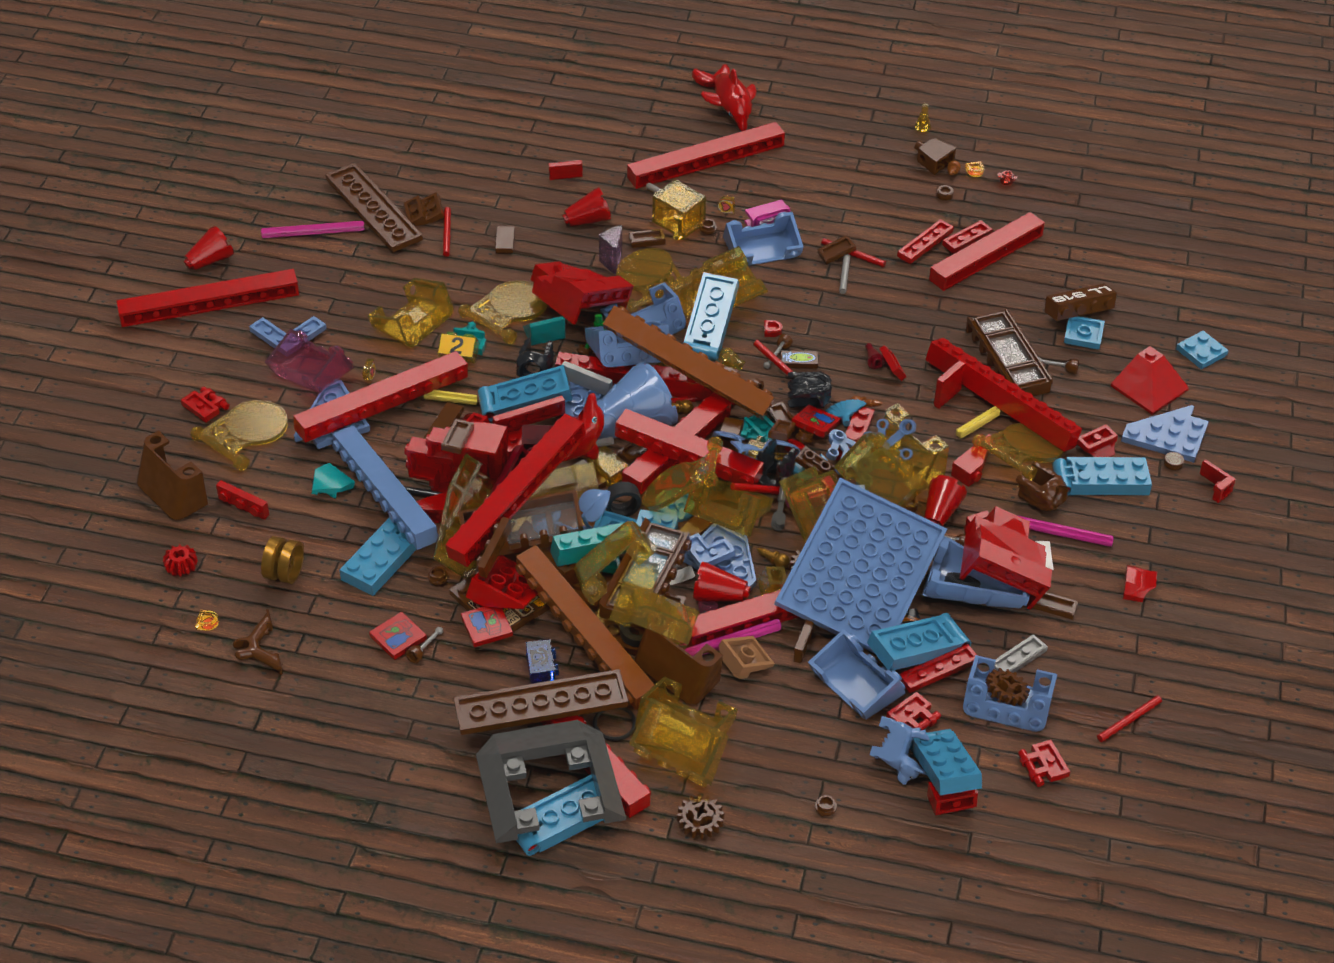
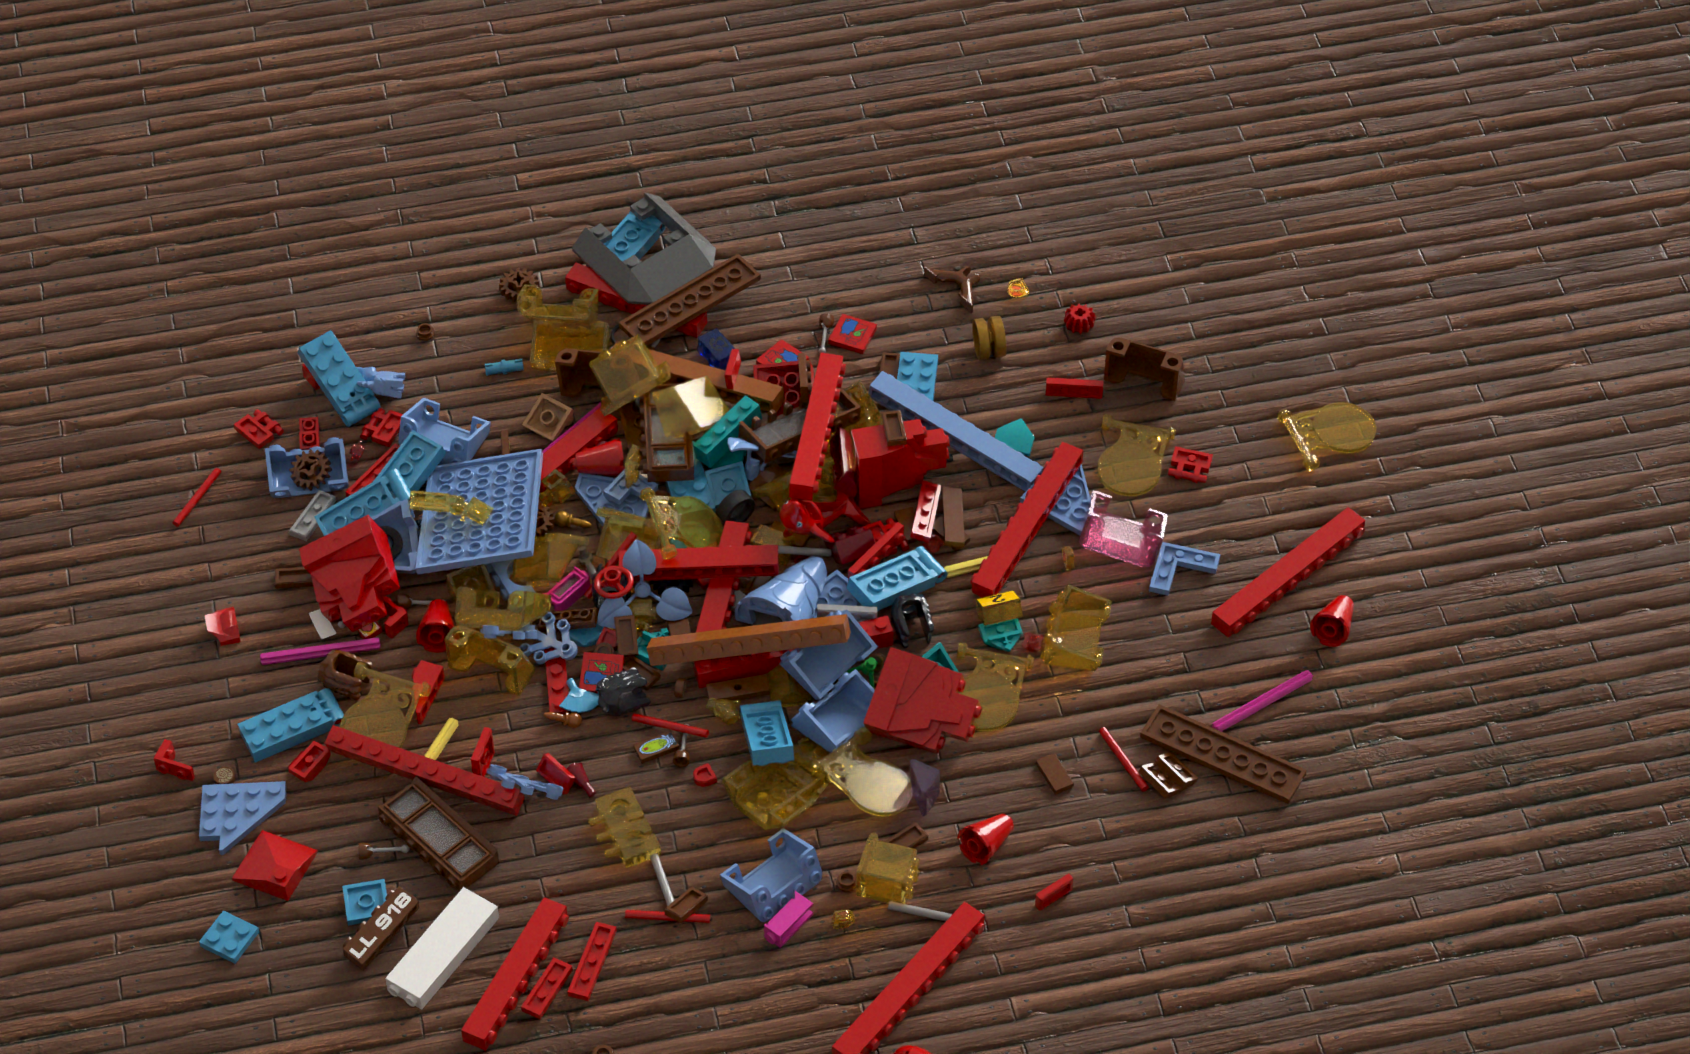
camera: 155 degrees right, 5 degrees up
none -> red slope [299,417,320,450]
none -> dark azure hinge [314,469,415,536]
none -> clear red plate [349,440,366,461]
none -> white brick [385,887,499,1010]
none -> clear yellow hinge [410,491,465,515]
none -> clear yellow bracket [460,497,494,526]
none -> dark azure pin [485,358,524,376]
none -> medium blue plant [487,764,563,800]
none -> clear yellow piece [588,786,661,868]
none -> red piece [594,566,634,599]
none -> clear yellow slope [625,444,642,489]
none -> red tile [724,349,741,389]
none -> reddish brown tile [879,352,900,379]
none -> clear red plate [1022,632,1044,652]
none -> clear yellow piece [1277,402,1376,471]

